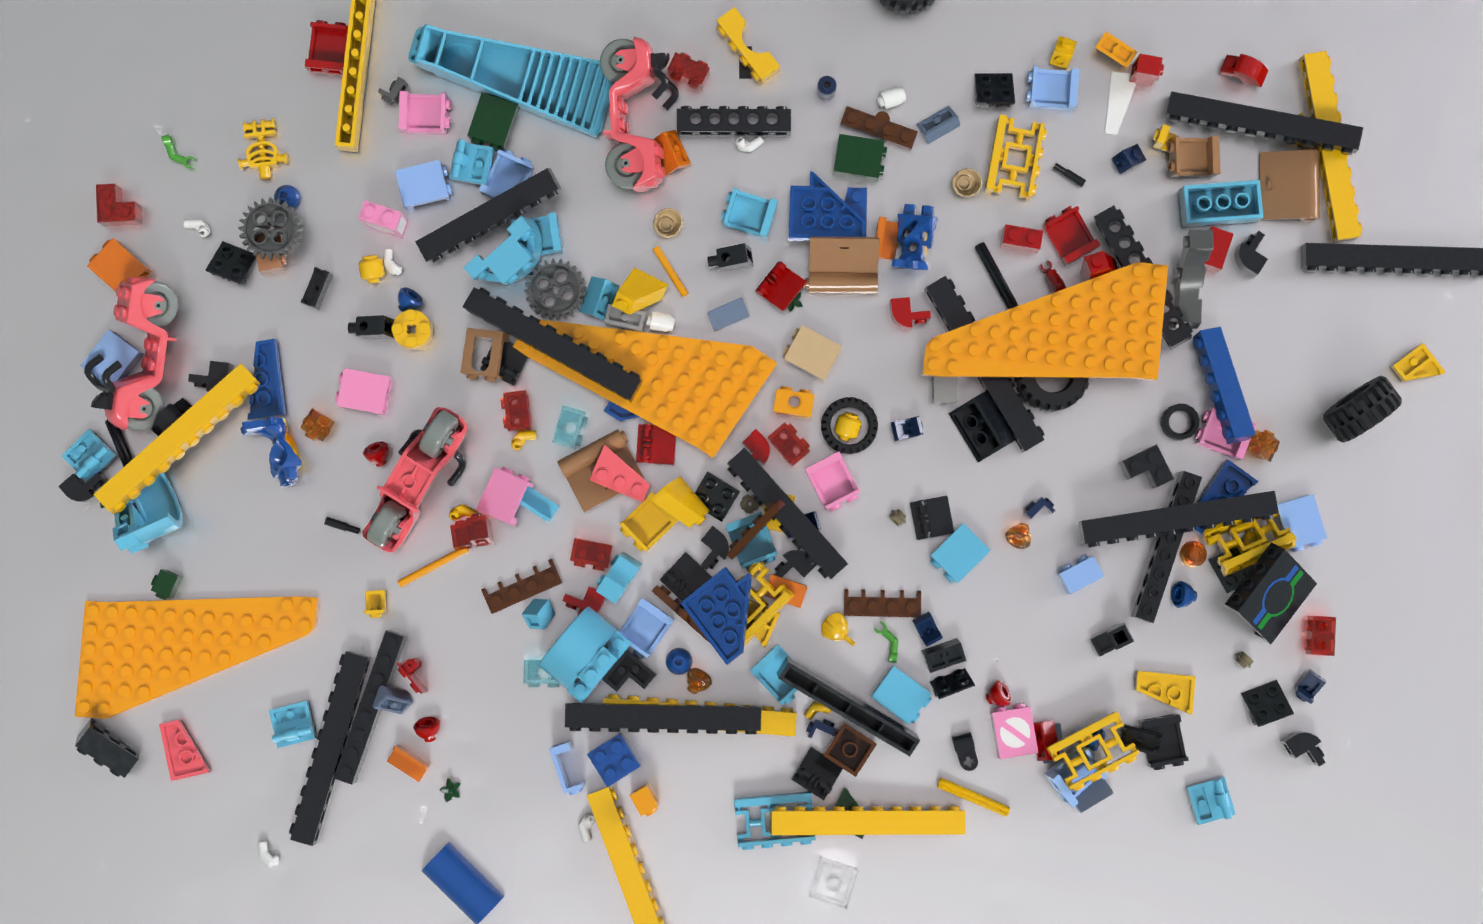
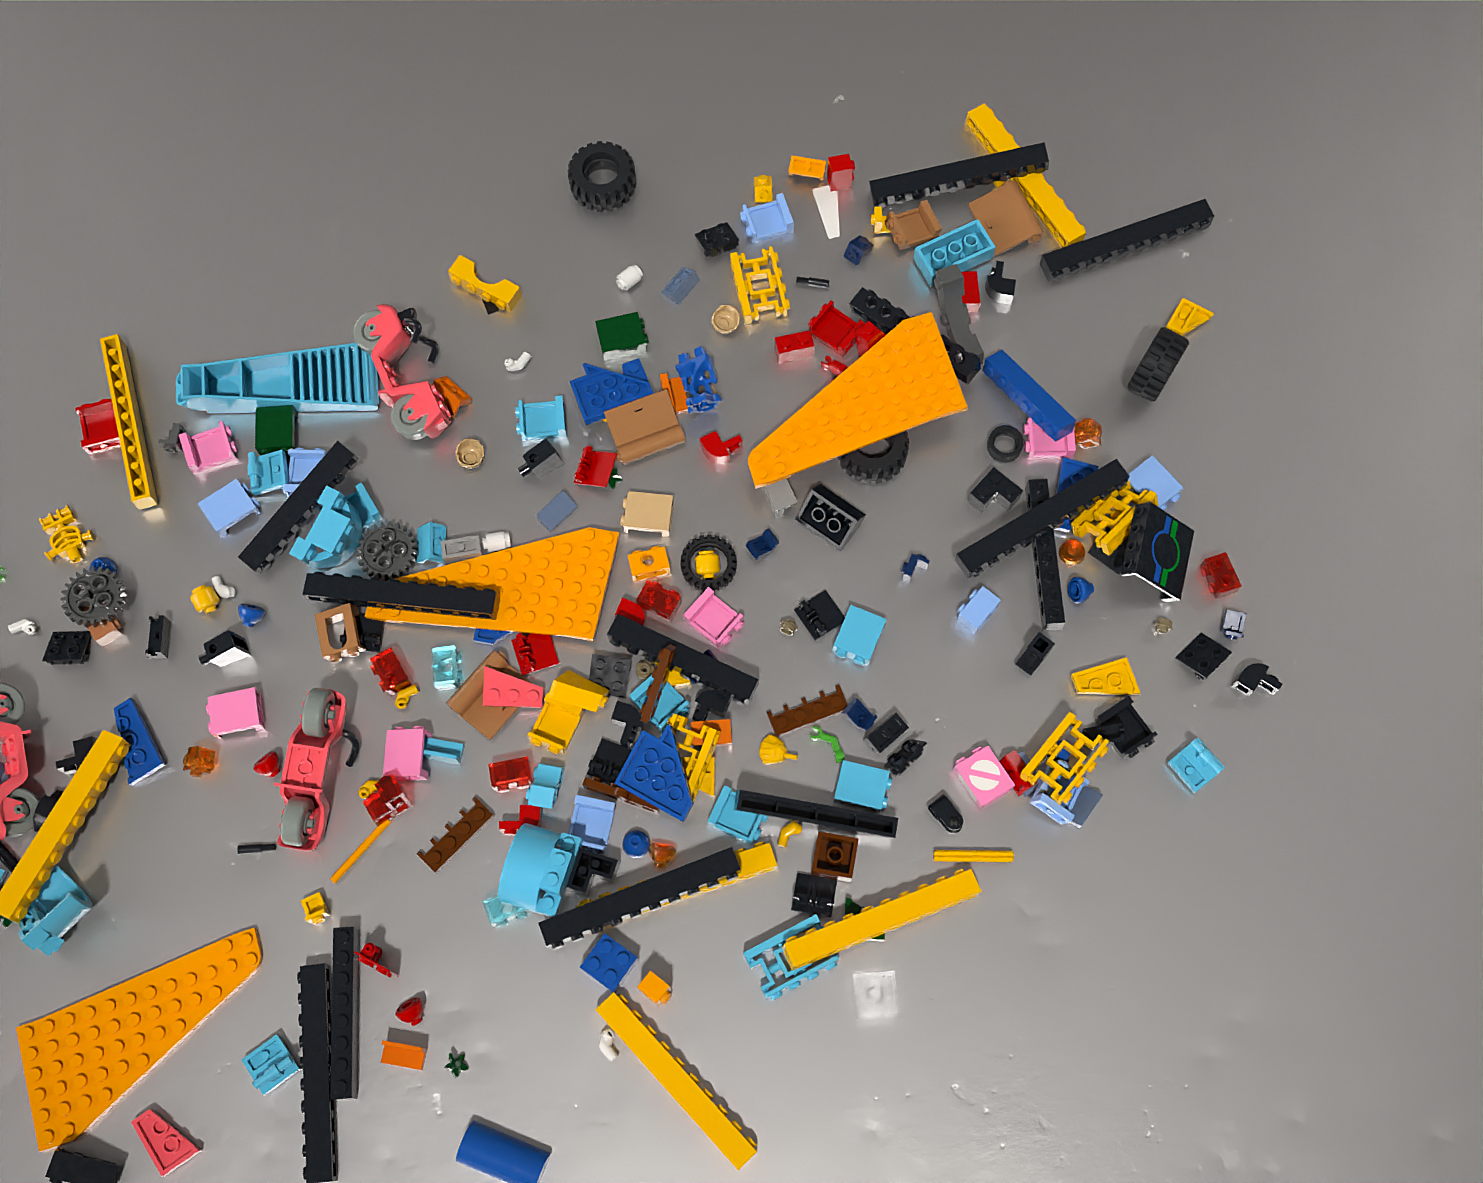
camera: 20 degrees left, 15 degrees down
dark green brick [151,569,183,600] -> none
blue hips [240,416,302,487] -> none
bright pink brick [358,200,408,239] -> none
sand blue slope [373,685,413,714] -> none
yellow brick [392,309,433,350] -> none
medium azure panel [522,599,555,629] -> none
light blue panel [549,740,586,795] -> none
yellow slope [612,267,668,315] -> none
light orange bar [652,246,689,297] -> none
clear red brick [667,52,710,90] -> none
black brick [677,106,791,136] -> none
dark blue bracket [806,718,837,739] -> none
dark blue brick [817,76,837,99] -> none
reddish brown hinge [840,106,918,150] -> none
black brick [924,276,1045,453] -> none
black axle [975,242,1019,309] -> none
red brick [986,680,1011,707] -> none
clear orange brick [1005,523,1032,549] -> none
red brick [1220,54,1269,87] -> none

